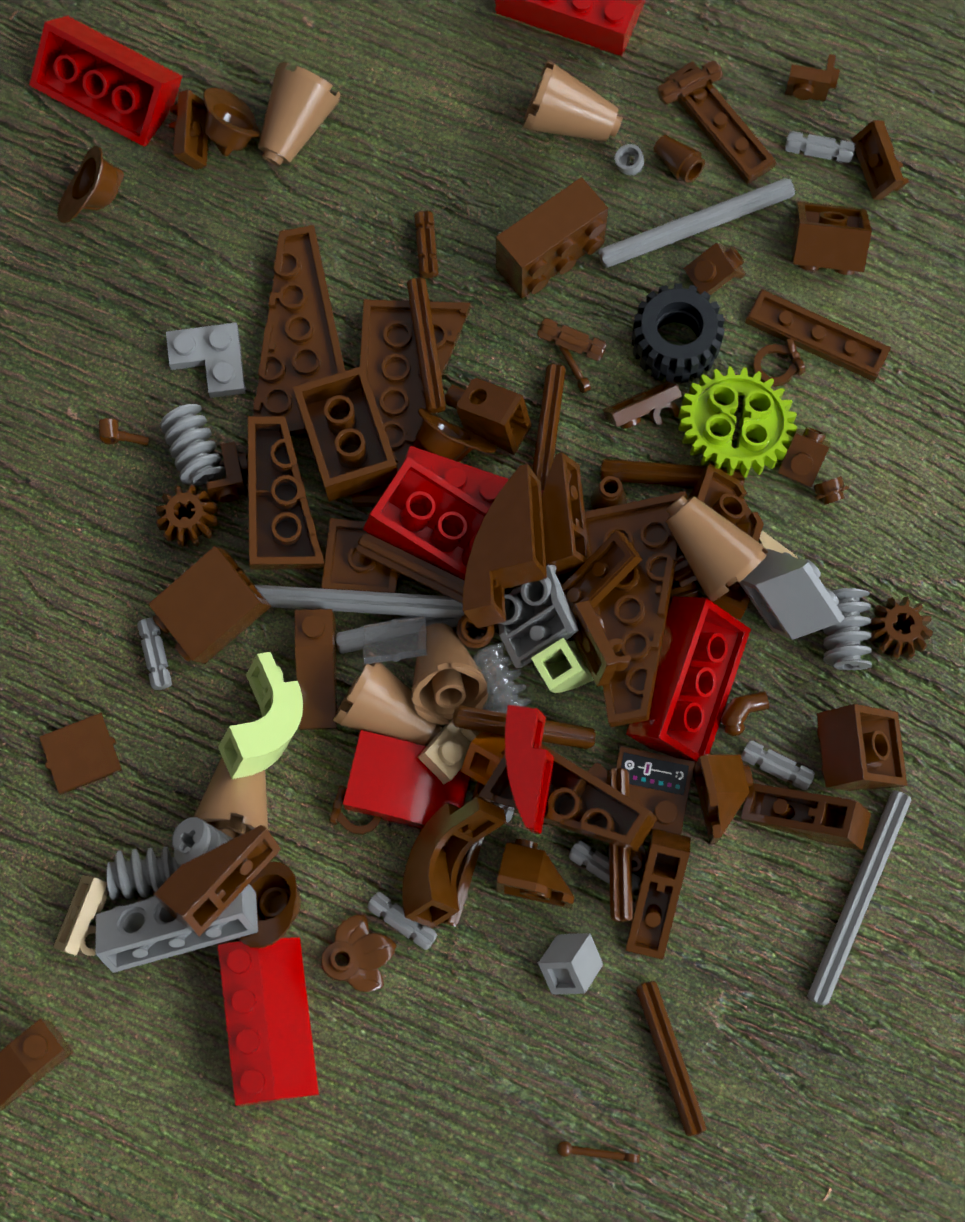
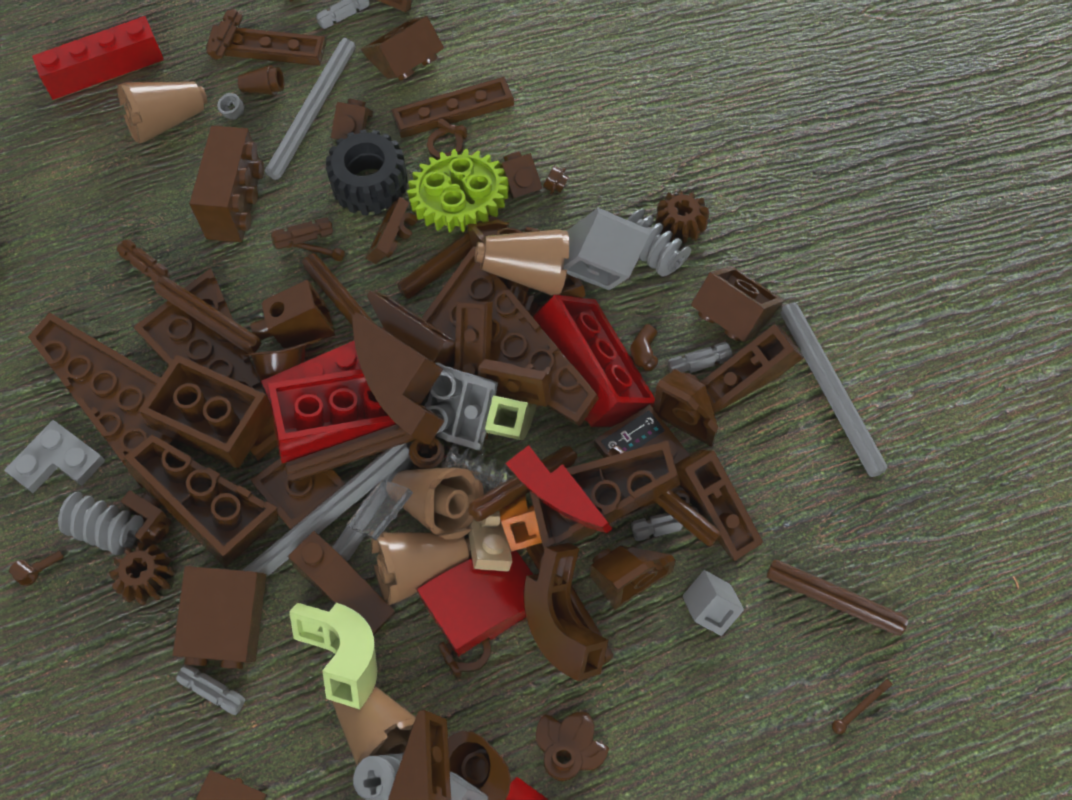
camera: 45 degrees left, 10 degrees down
light grey axle [367,892,437,950] -> none
reddish brown cone [591,476,627,510] -> none

